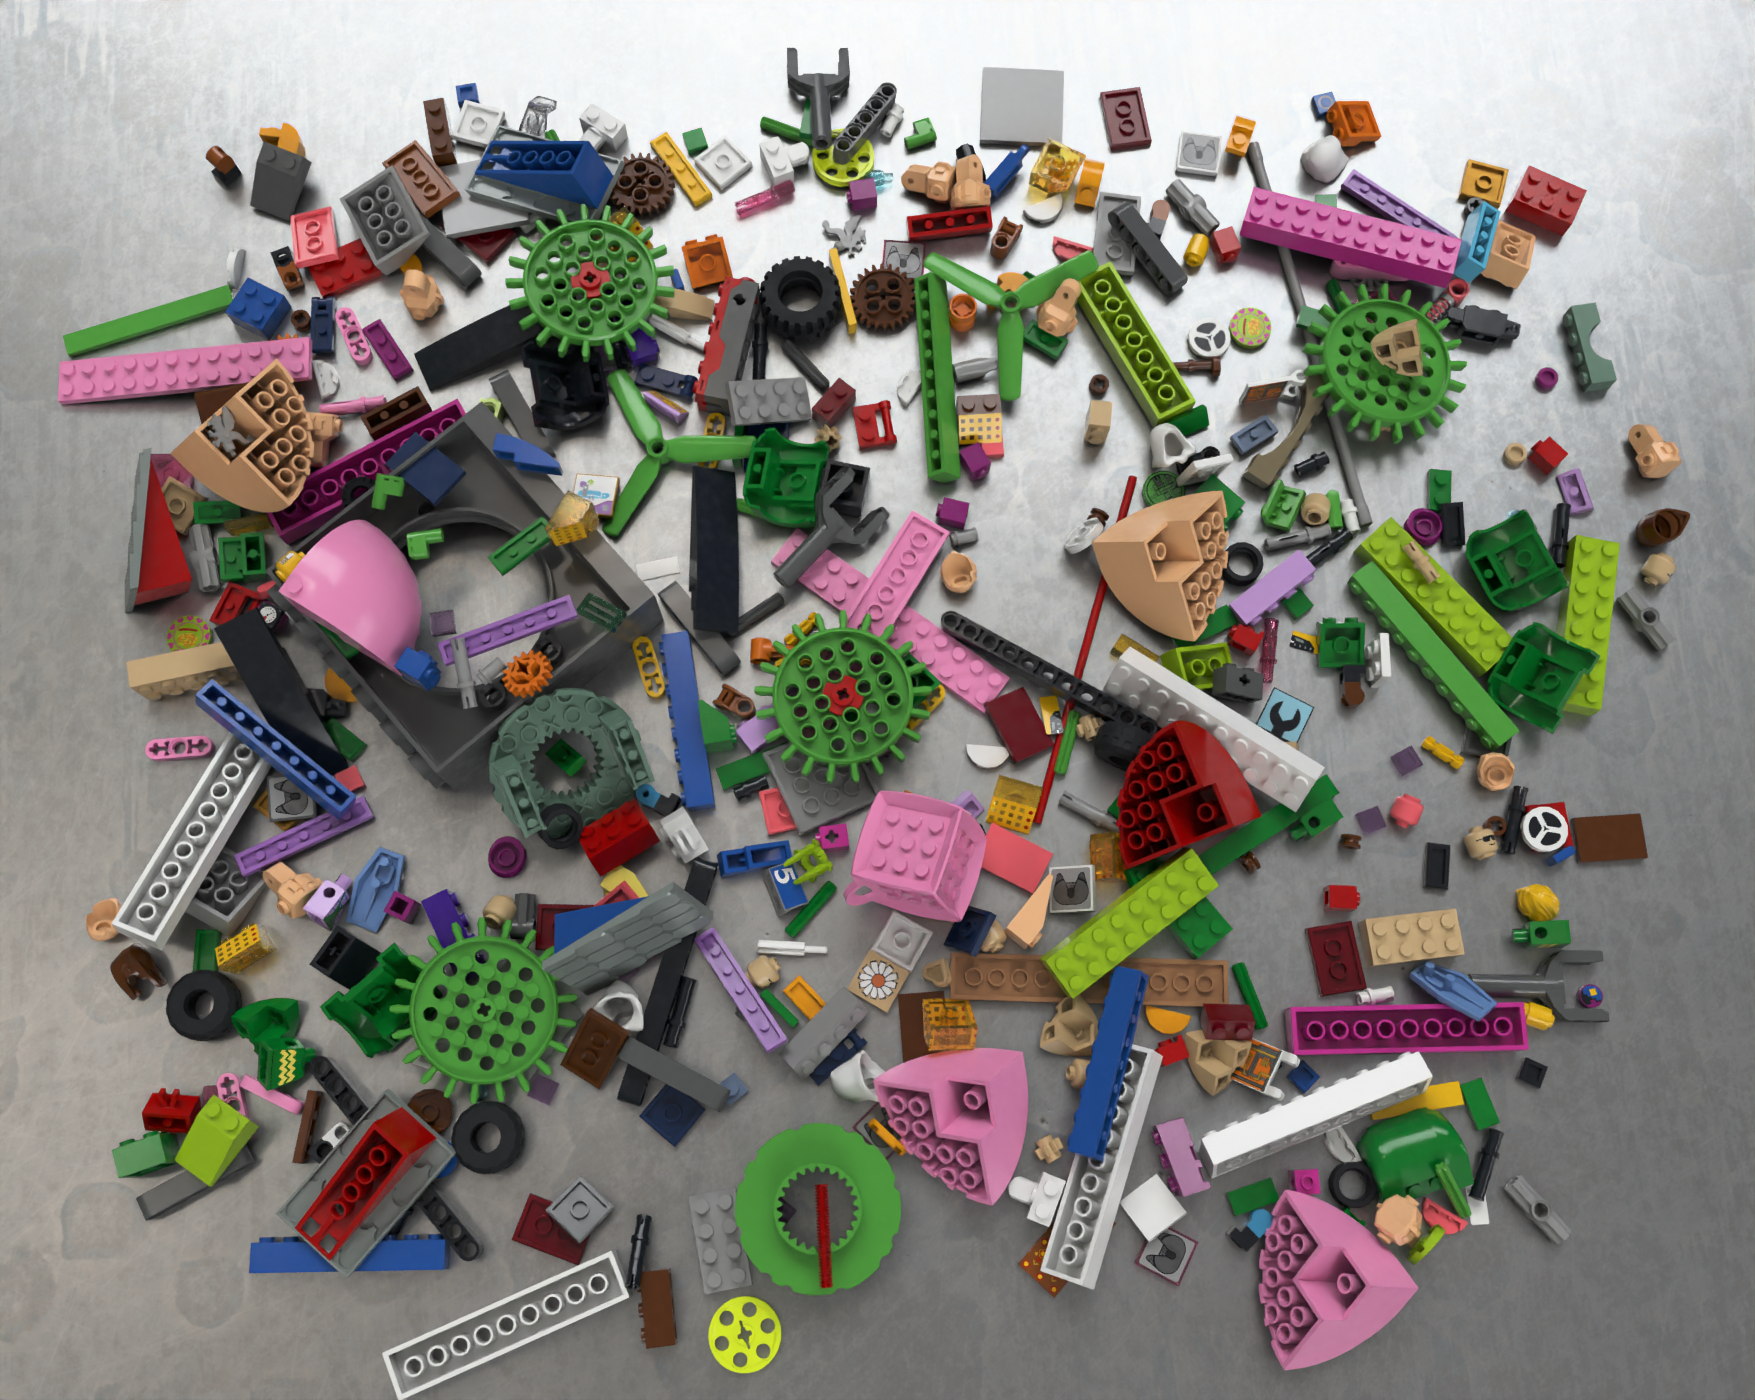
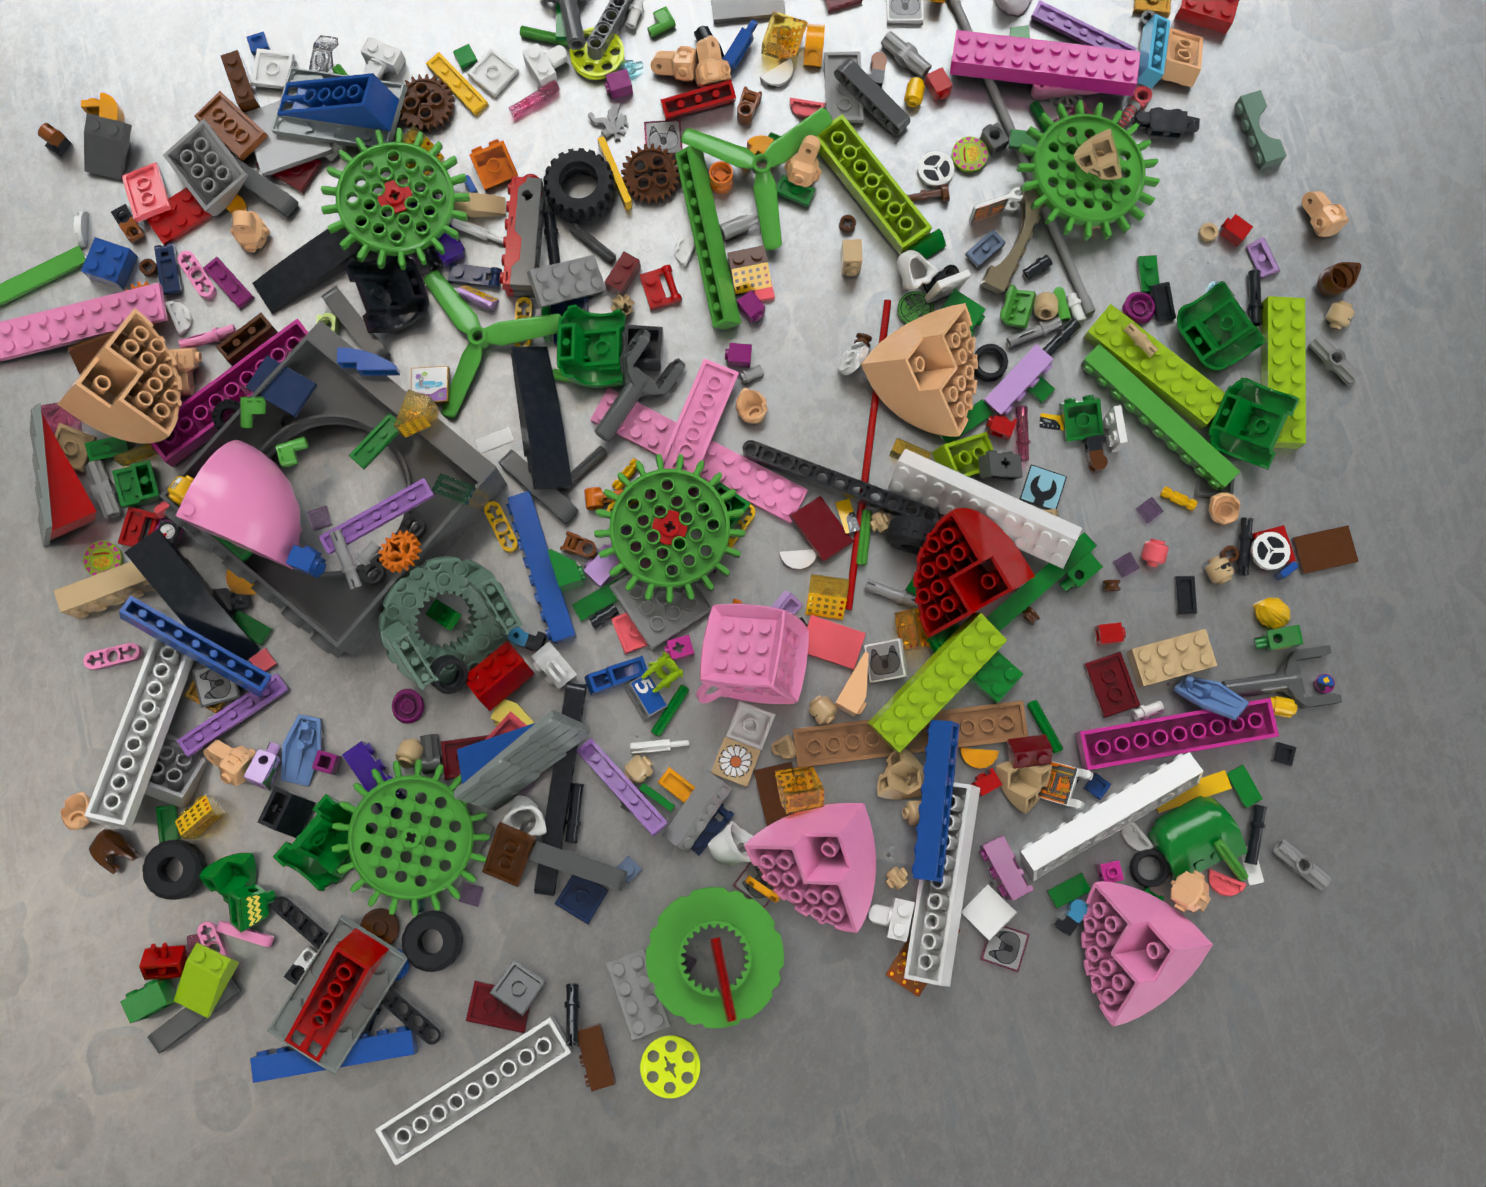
camera: 10 degrees left, 5 degrees up
light grey piece [207,406,254,457] -> none
reddish brown tile [292,1090,323,1164] -> none
dark blue tile [944,906,997,957] -> none
lime tile [1407,1224,1446,1265] -> none
magenta tile [1535,367,1558,390] -> none
none -> dark grey brick [980,122,1010,156]

